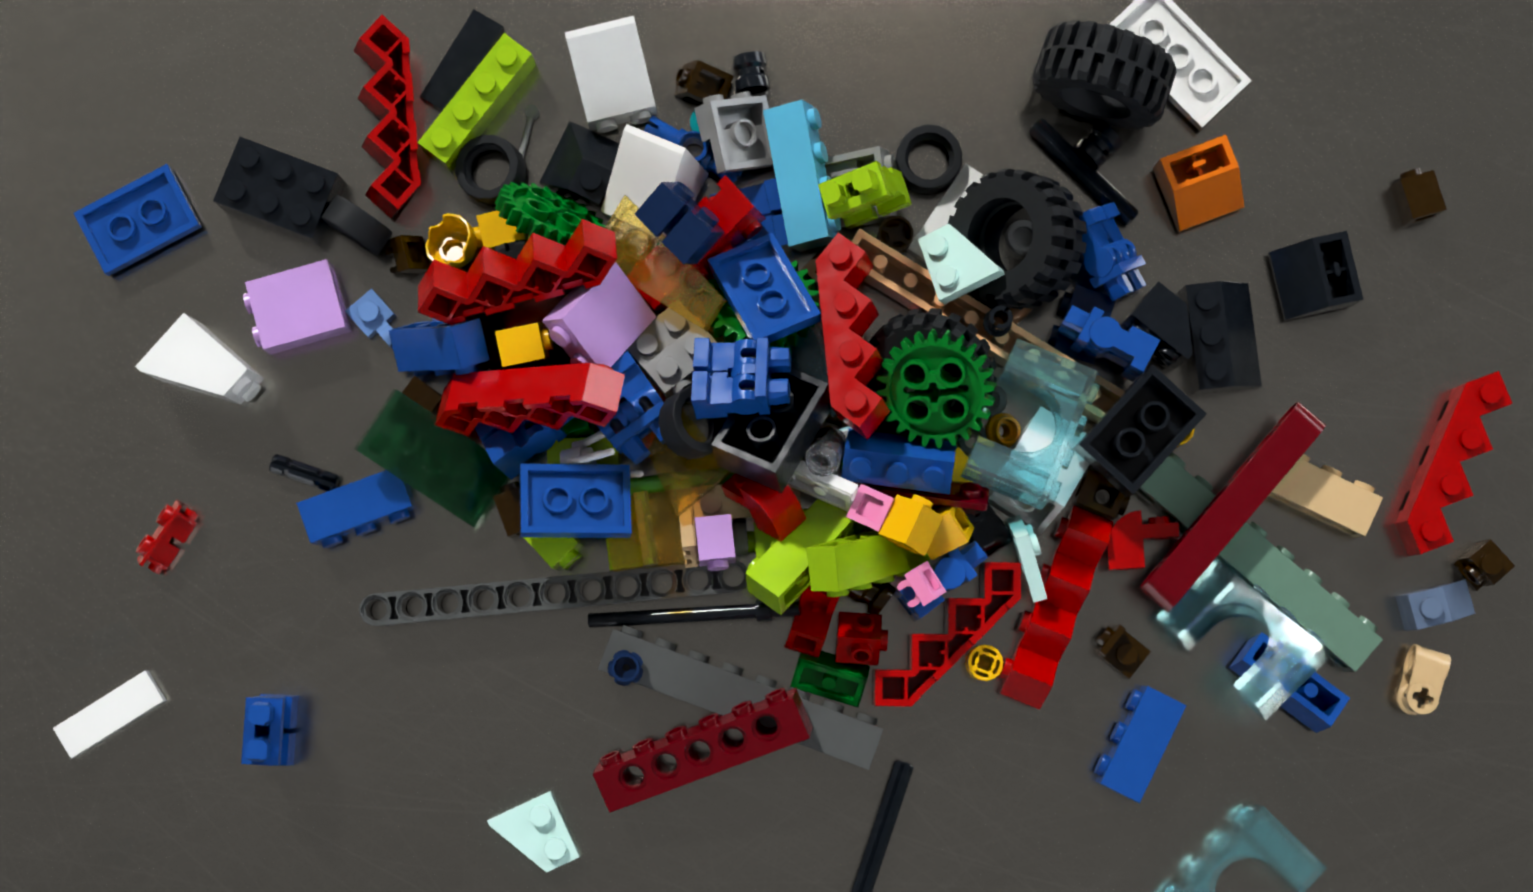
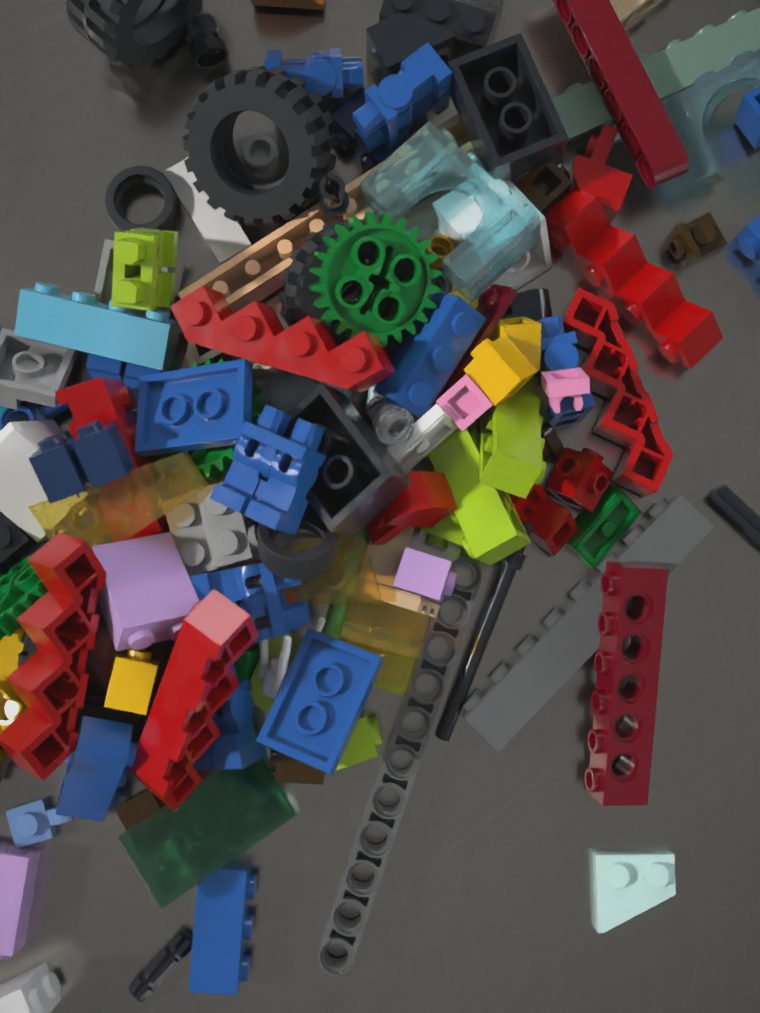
camera: 65 degrees left, 0 degrees up
dark blue plate [608,650,643,686] -> none
light grey tile [732,519,748,556] -> none
dark brown wheel [876,216,914,254] -> none
light aqua wing [918,223,1005,305] -> none
yellow wheel [964,645,1004,681] -> none
light aqua wing [1006,515,1048,603] -> none
black axle [1029,118,1139,226] -> none

